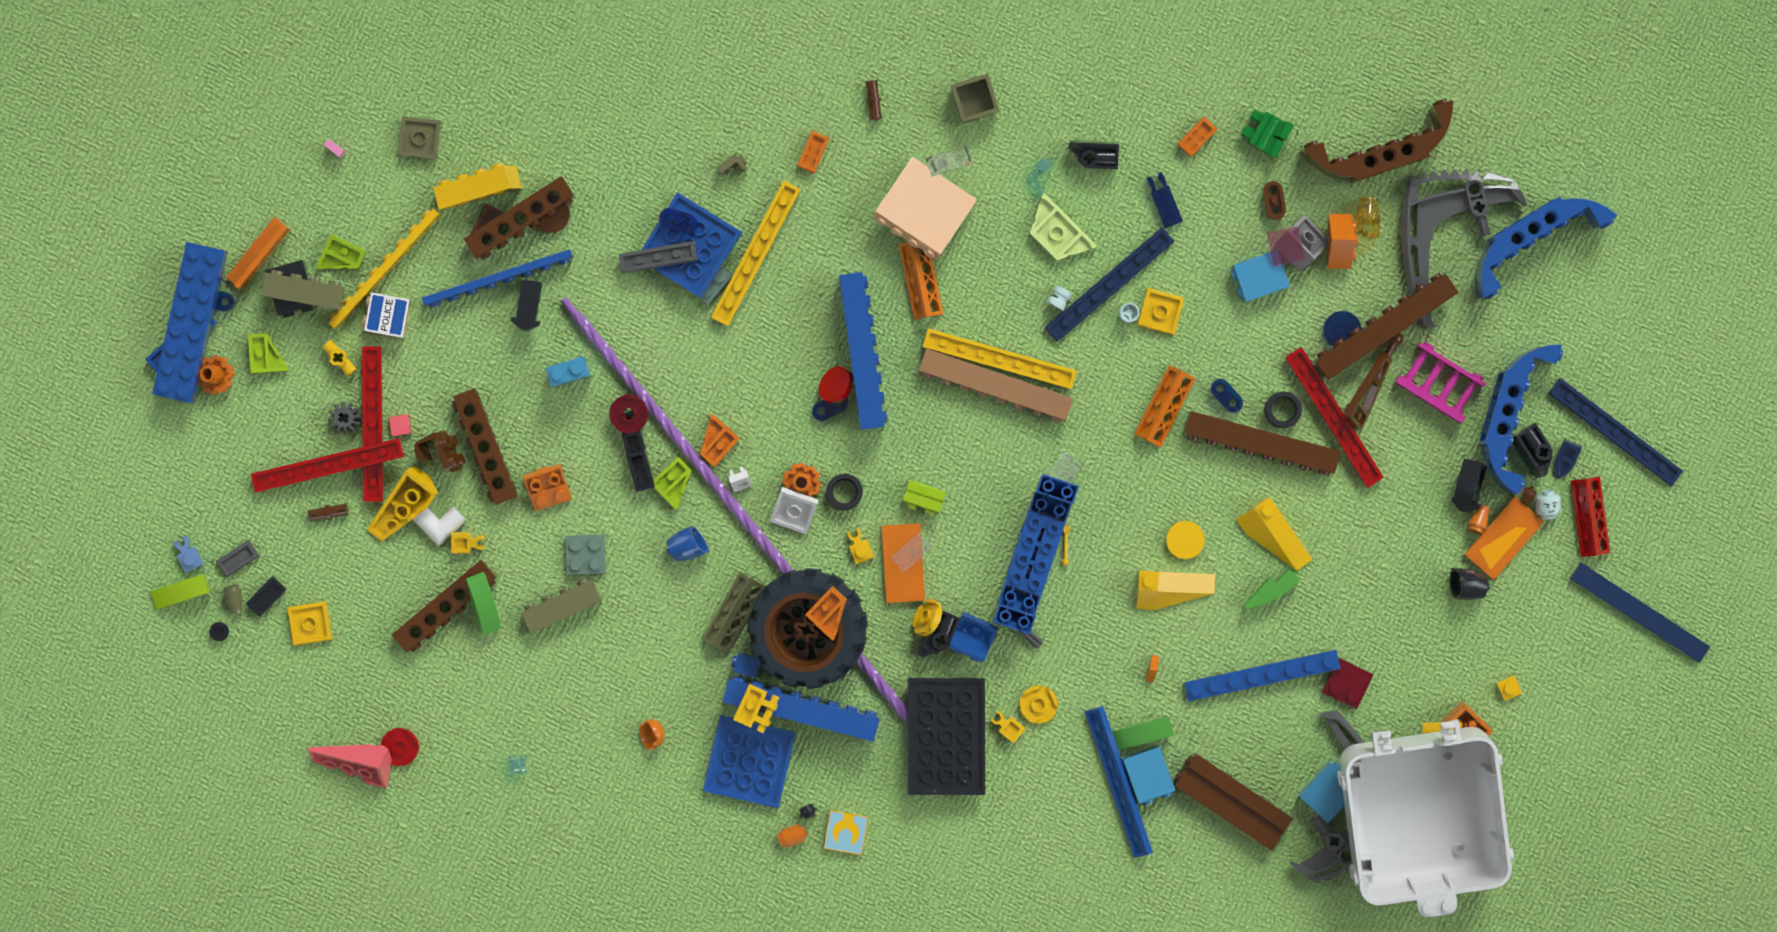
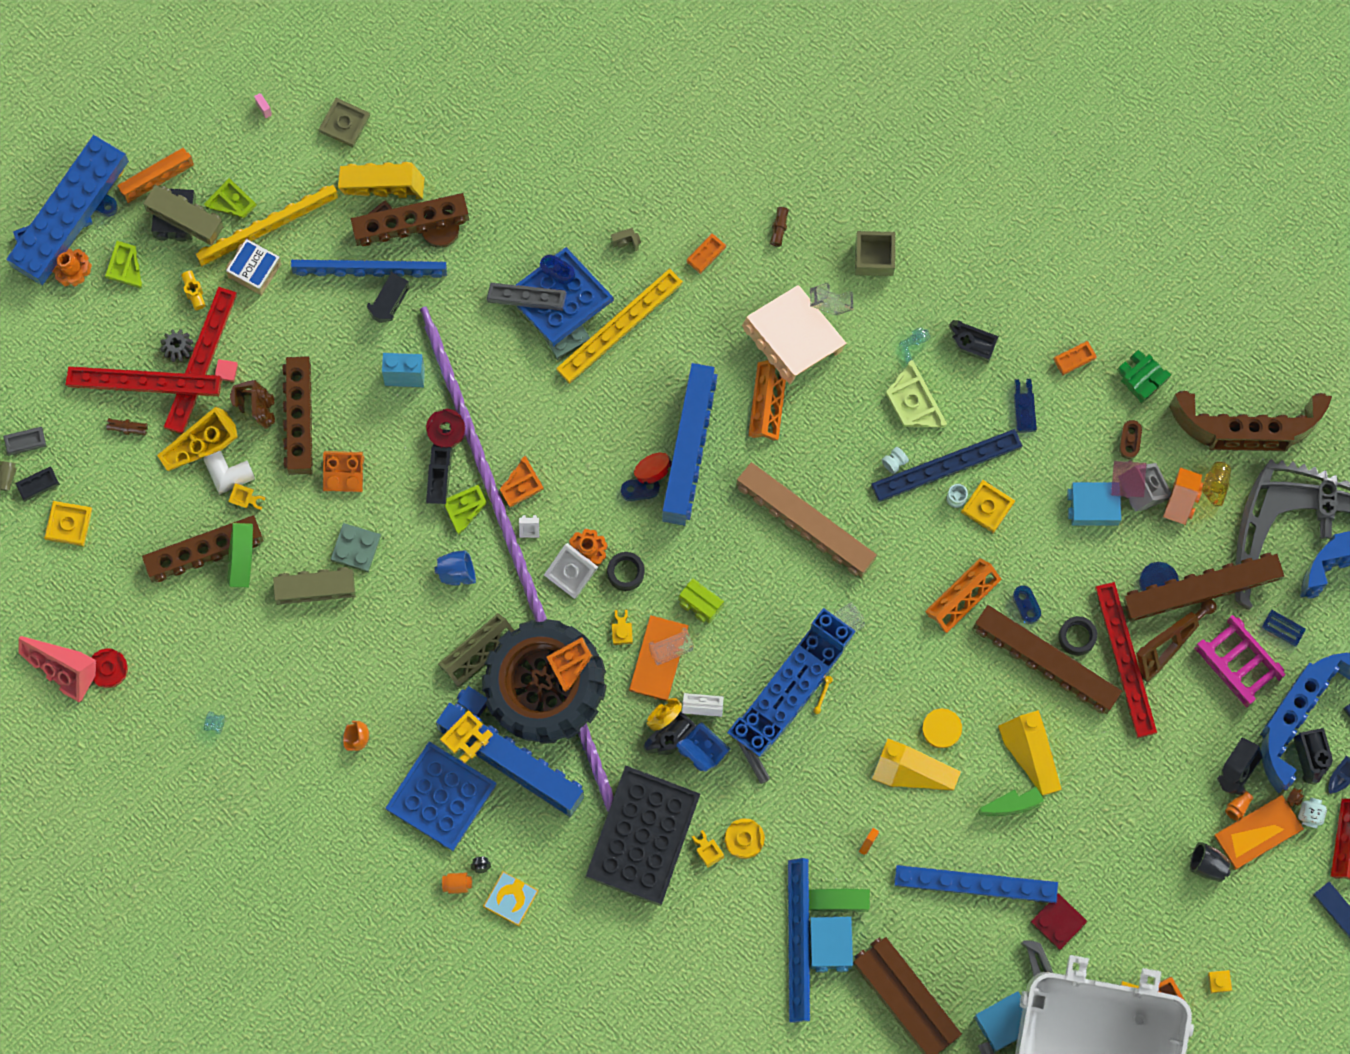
camera: 15 degrees right, 15 degrees down
yellow plate [923,328,1077,389] -> none
none -> white plate [682,693,724,717]
none -> clear blue tile [1261,609,1306,647]

